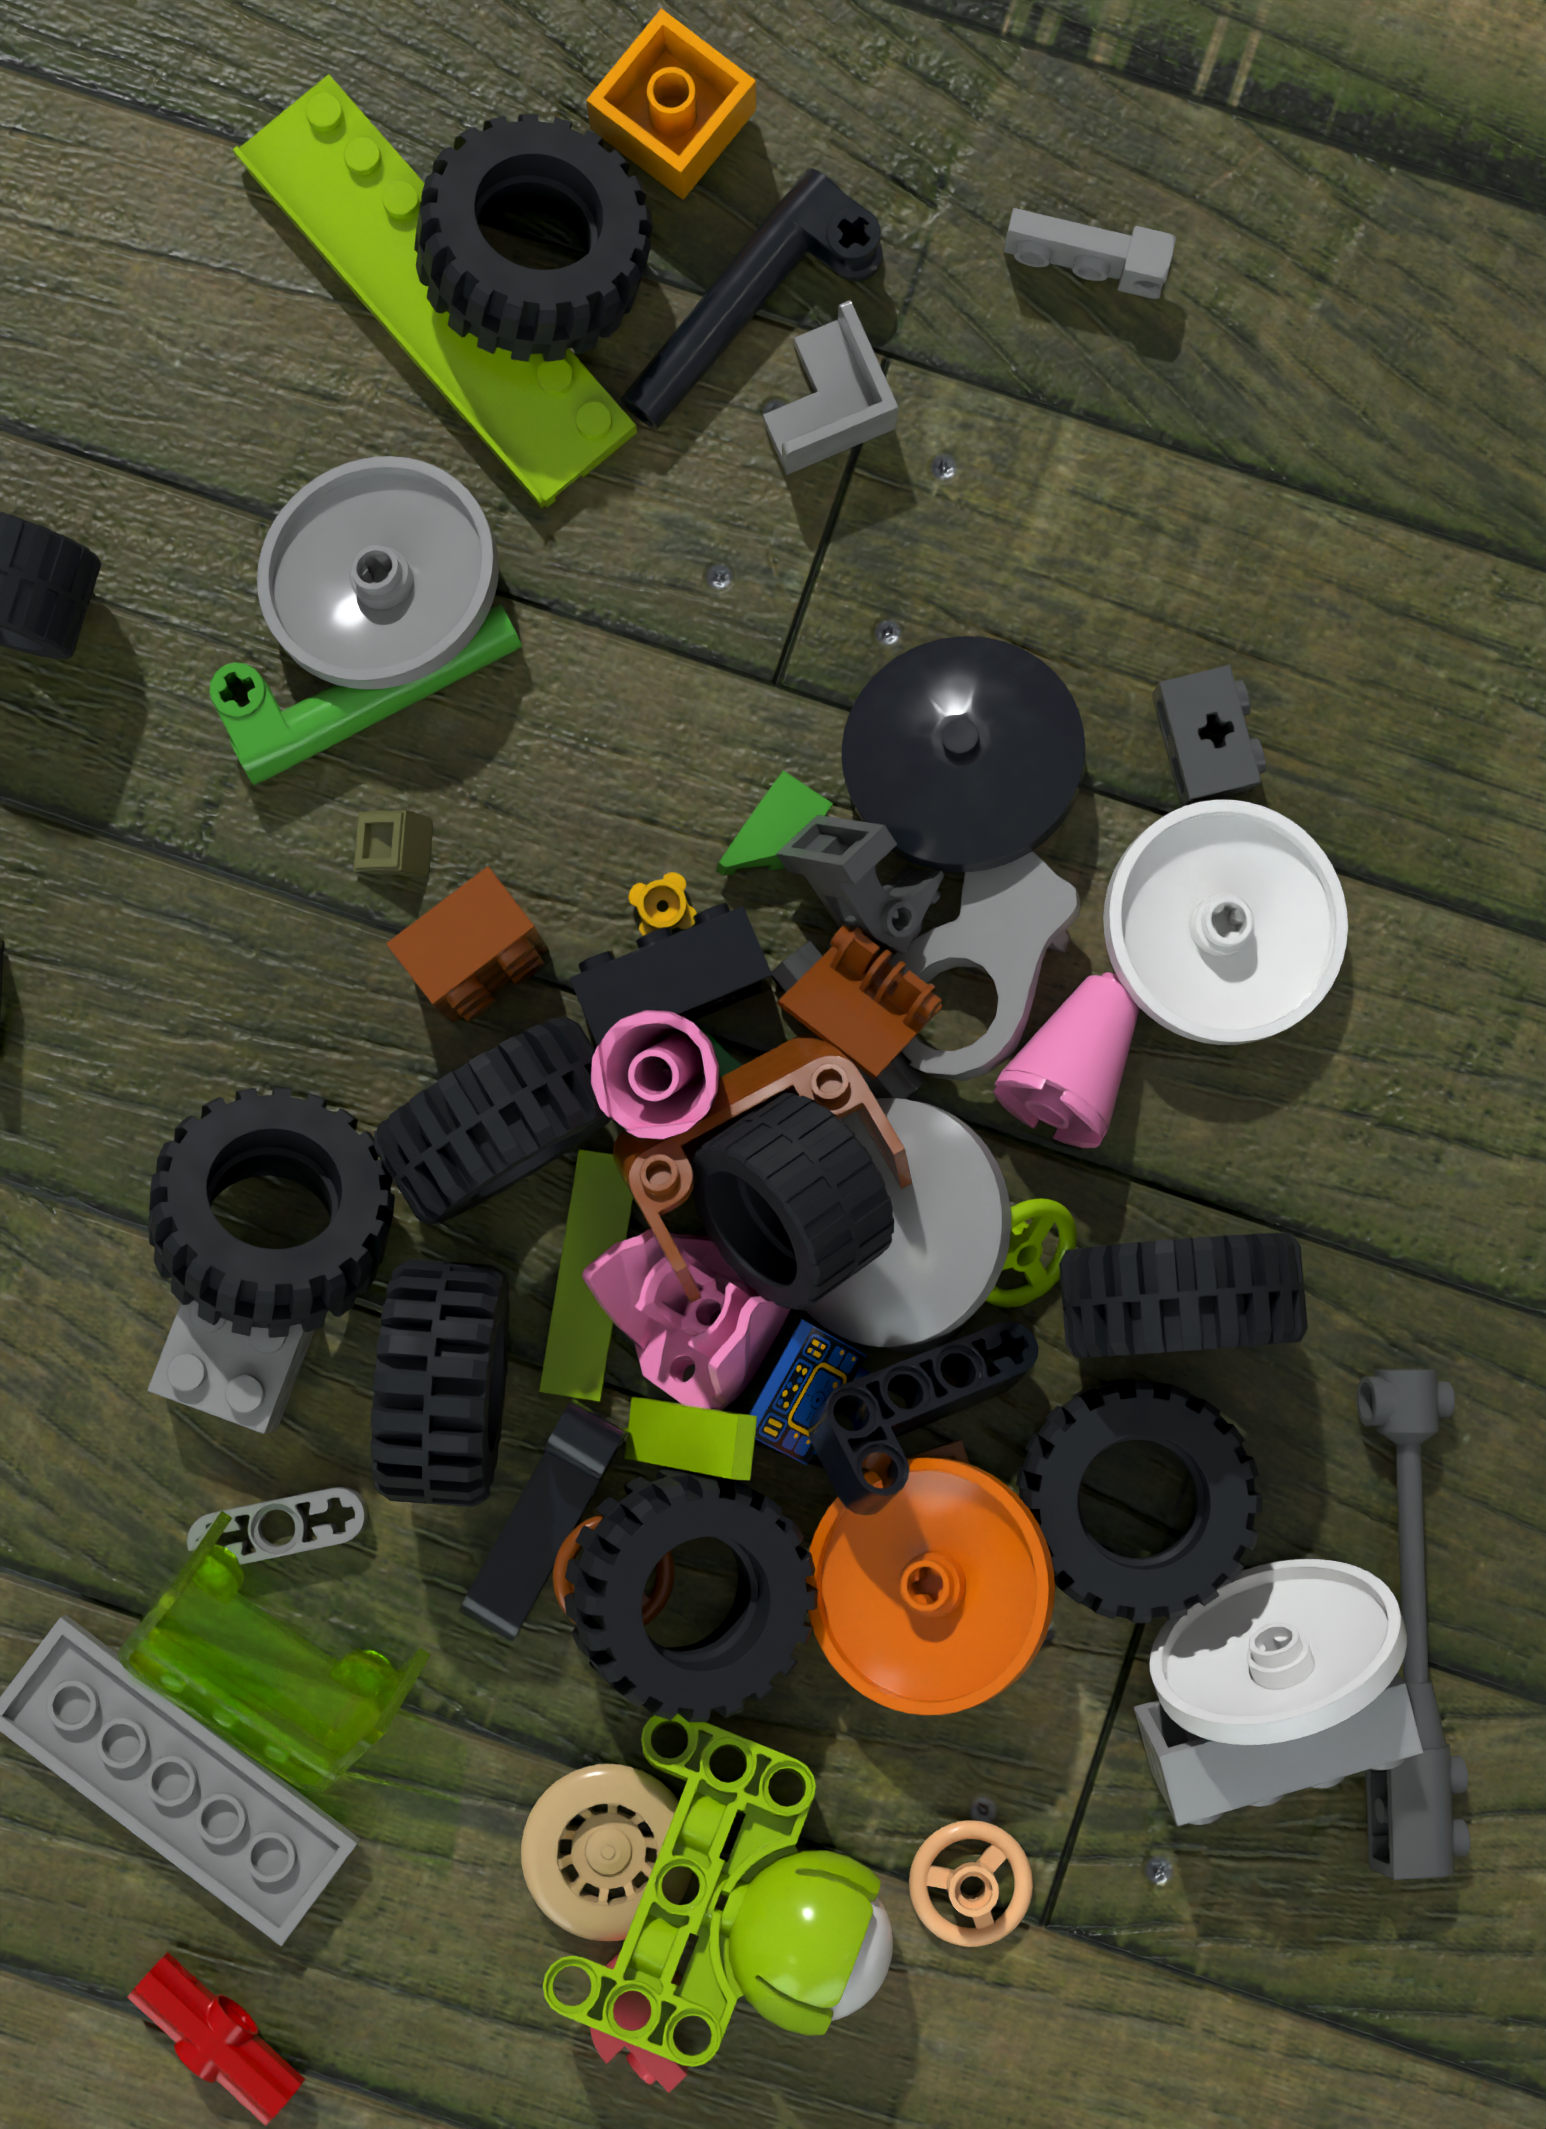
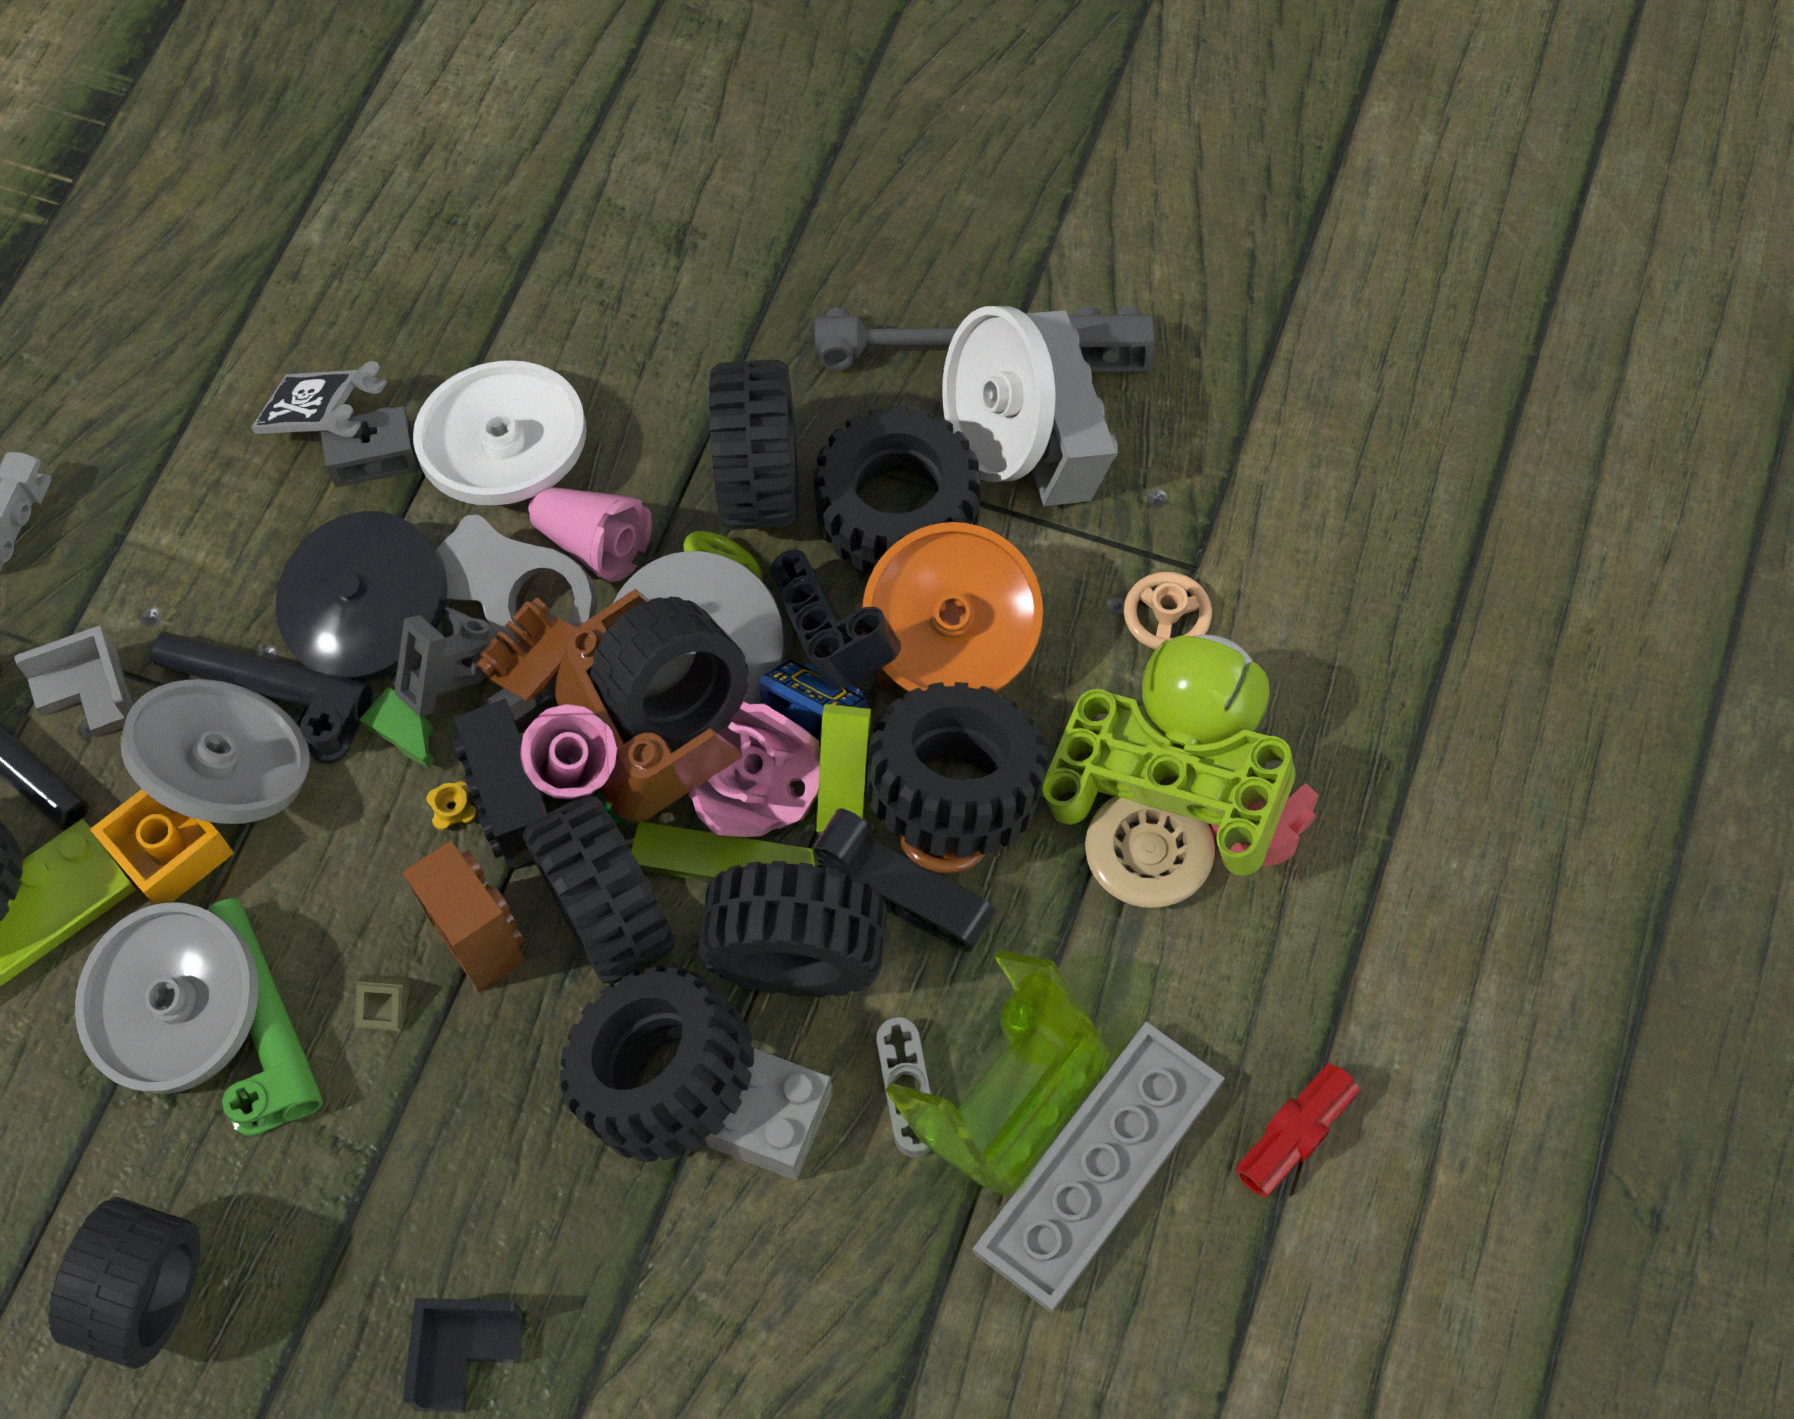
camera: 85 degrees left, 20 degrees down
none -> light orange brick [89,789,234,905]
none -> light grey dish [120,679,310,824]
none -> black axle [152,632,373,764]
none -> flag [251,361,387,437]

